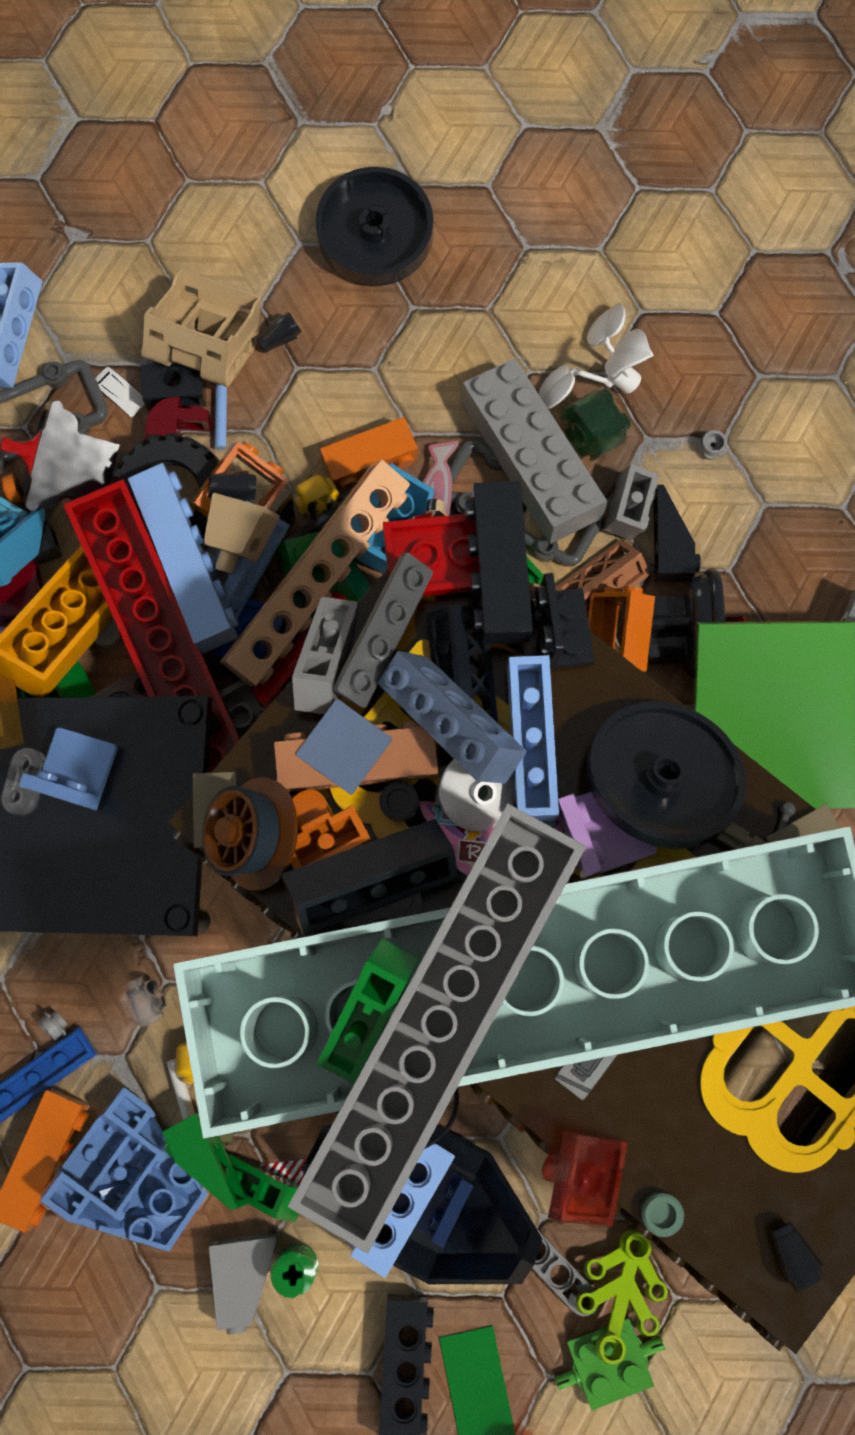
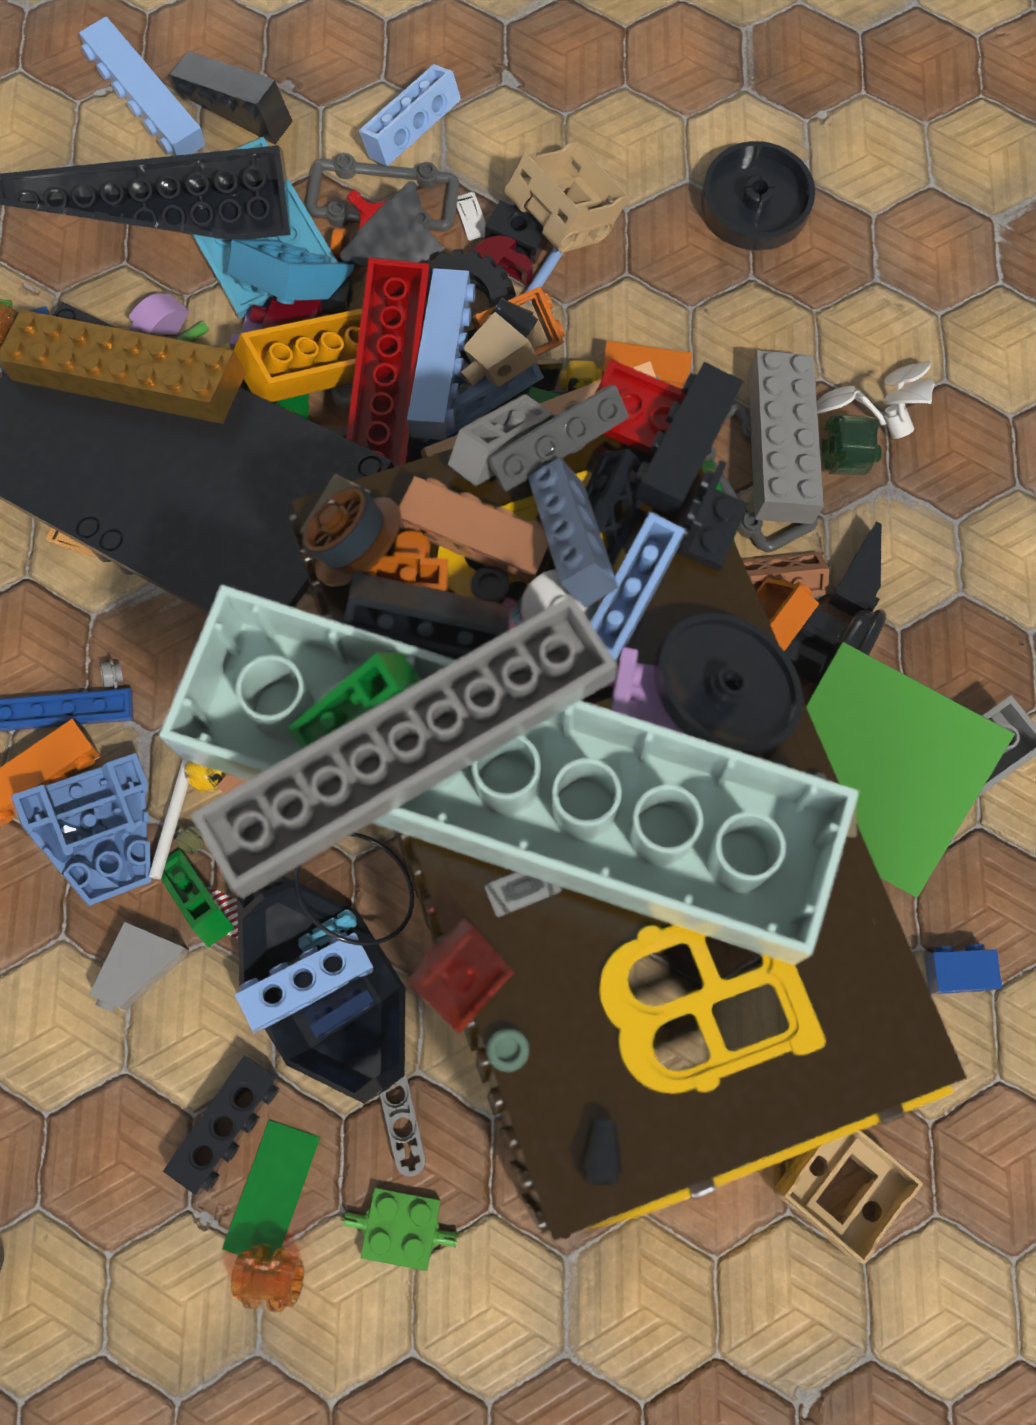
camera: 25 degrees right, 5 degrees down
clear plate [1,748,46,816] -> none
medium blue bracket [19,728,118,810] -> none
green slope [162,1113,249,1211] -> none
black cone [257,312,302,353] -> none
green piece [271,1243,319,1298] -> none
sand blue sticker [296,699,392,795] -> none
lime plant [575,1229,668,1364] -> none
light grey brick [604,464,659,540] -> none
light grey plate [698,430,728,460] -> none

